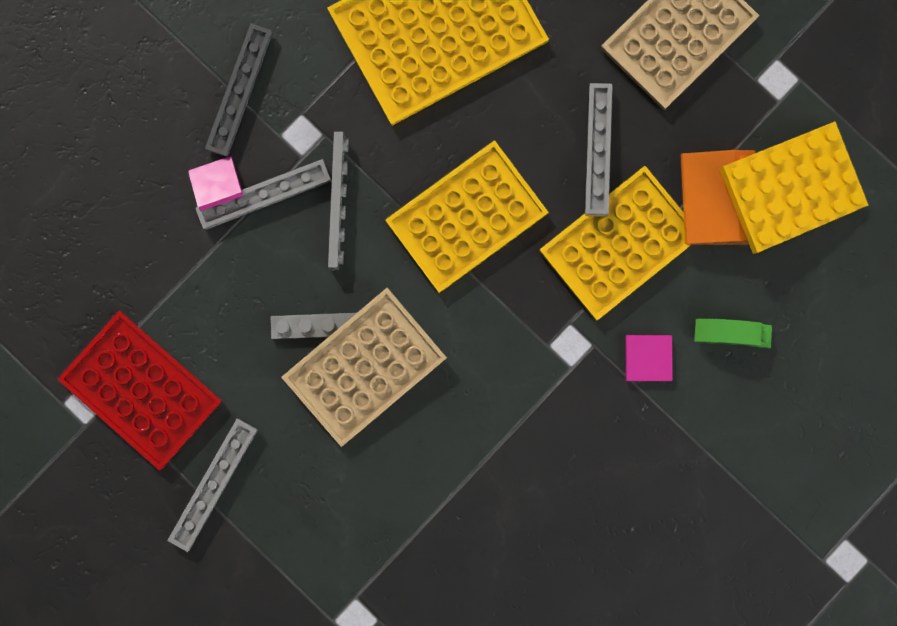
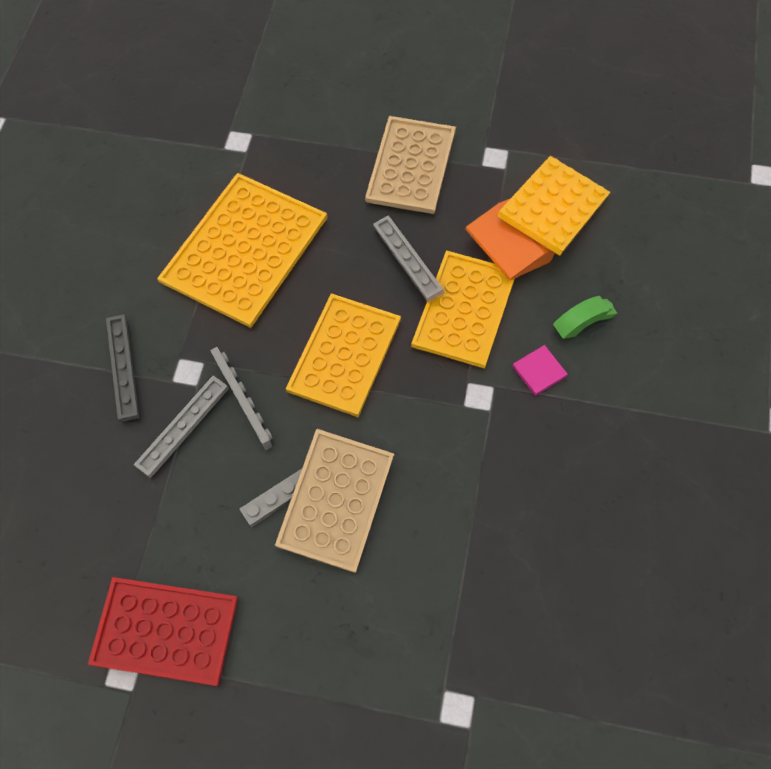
camera: 25 degrees left, 20 degrees down
light grey plate [167,418,258,552] -> none
tile [188,156,243,211] -> none

